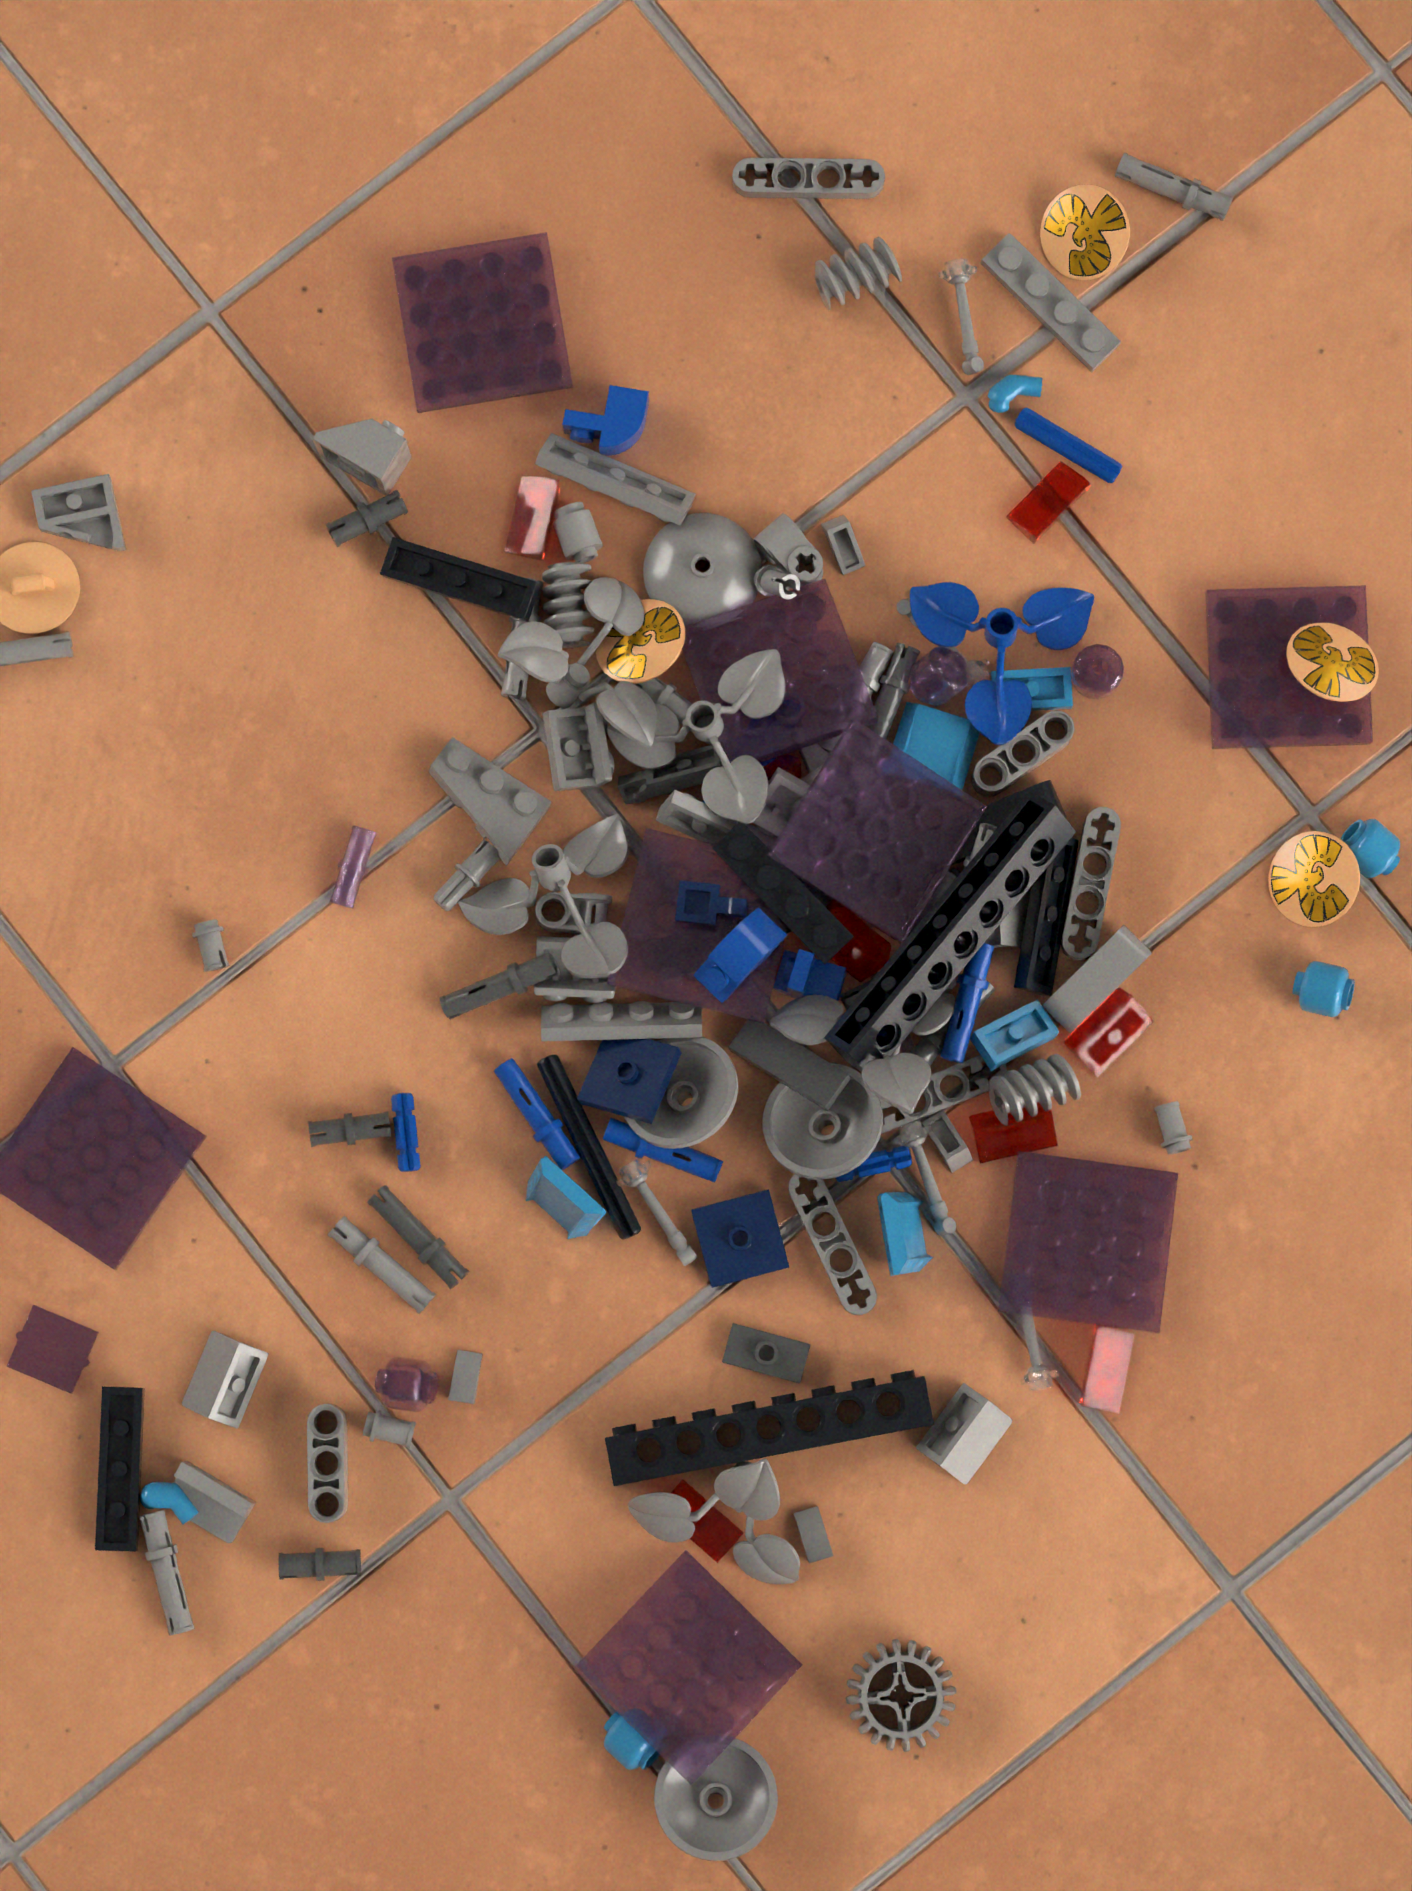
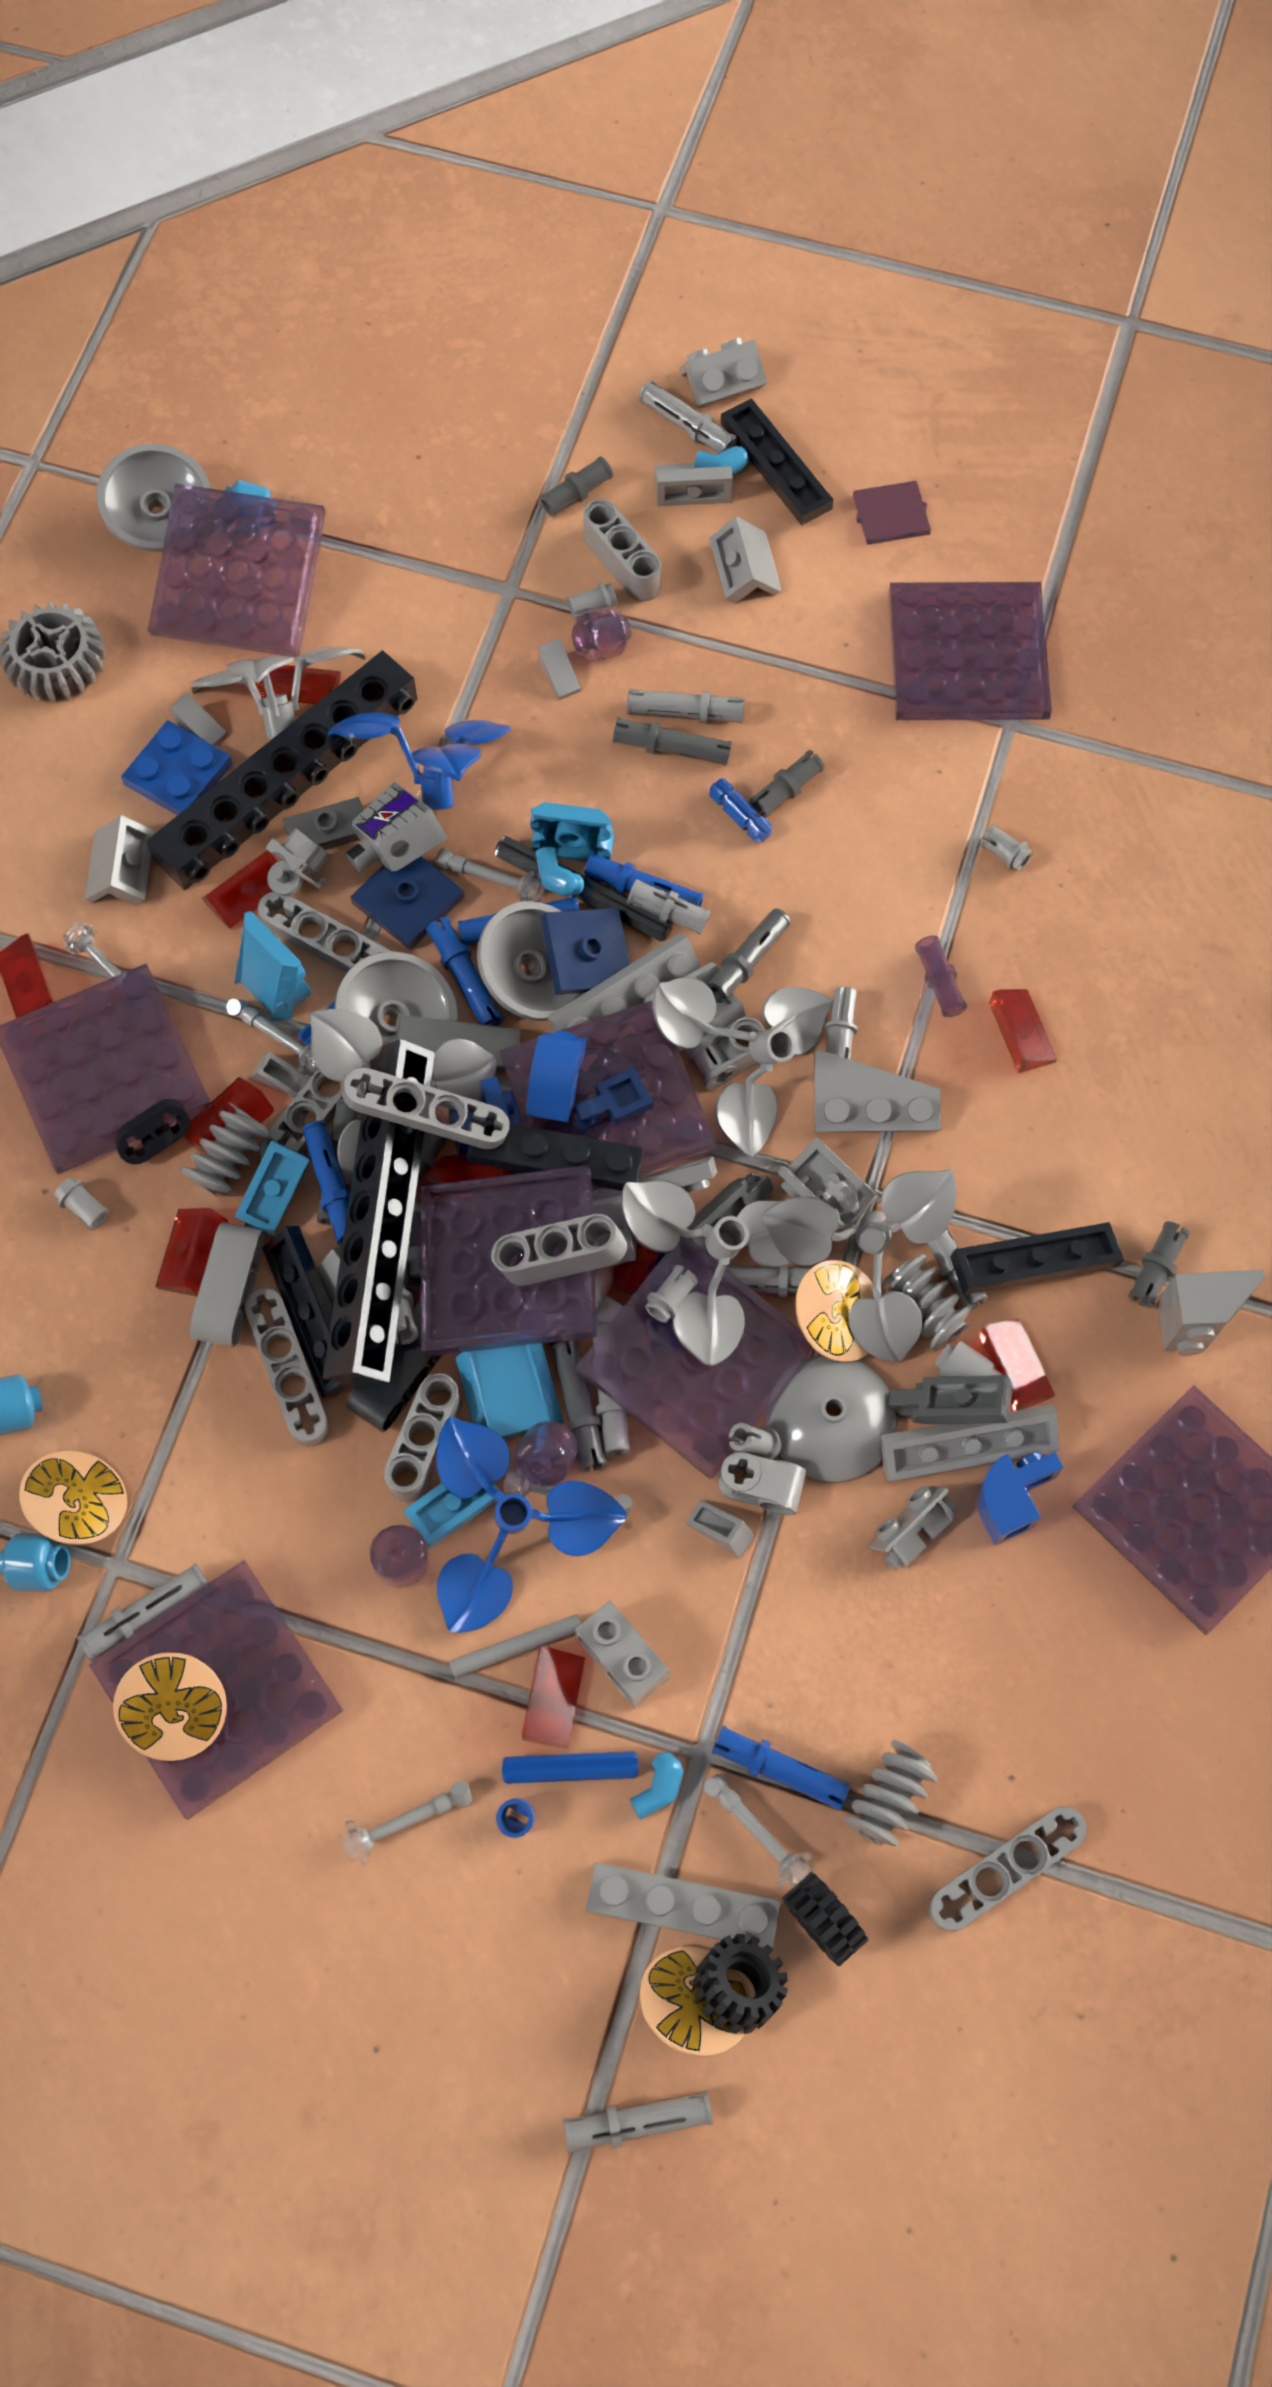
camera: 145 degrees right, 15 degrees down
none -> light grey pin [77,1563,211,1662]
none -> black beam [115,1099,190,1165]
none -> blue plate [121,720,233,815]
none -> clear red slope [201,850,278,929]
none -> light grey hips [265,828,332,896]
none -> blue plant [328,712,511,810]
none -> light grey piece [340,1781,473,1866]
none -> light grey beam [342,1068,510,1149]
none -> light grey torso [345,782,448,872]
none -> blue pin [426,917,505,1026]
none -> light grey bar [449,1614,581,1678]
none -> light grey beam [491,1214,627,1286]
none -> blue hinge [496,1798,535,1838]
none -> dark azure arm [536,847,584,897]
none -> light grey brick [575,1600,670,1709]
none -> light grey pin [626,879,711,935]
none -> light grey pin [645,1265,698,1322]
none -> light grey bracket [680,338,768,408]
none -> black tyre [693,1934,788,2034]
none -> blue pin [711,1725,851,1811]
none -> black tyre [782,1872,868,1967]
none -> light grey axle [823,1178,859,1219]
none -> light grey hinge [868,1486,958,1571]
none -> dark grey hinge [889,1375,1013,1425]
none -> clear red slope [989,989,1057,1073]

